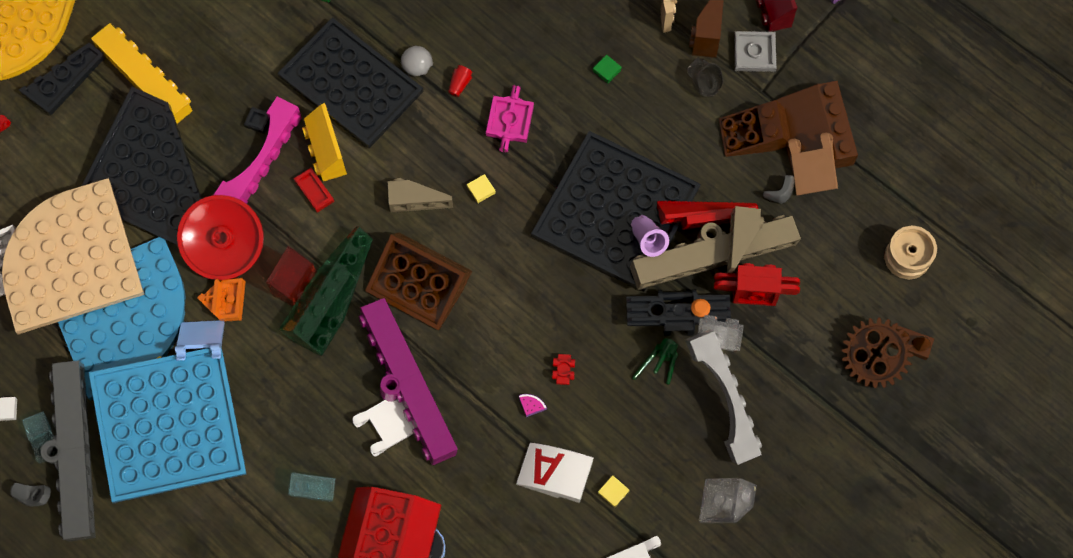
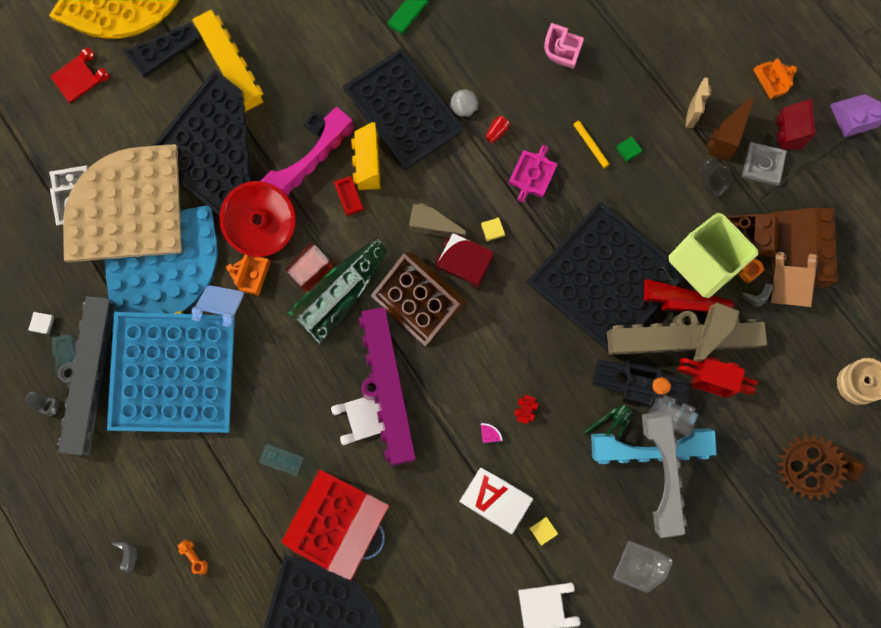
camera: 15 degrees right, 5 degrees up
lavender plant [631,215,669,257] -> none
none -> dark red panel [435,233,494,290]
none -> yellow bar [574,121,610,168]
none -> medium azure arch [591,428,716,464]
none -> yellowish green plate [669,213,758,298]
none -> orange hair [738,258,764,283]

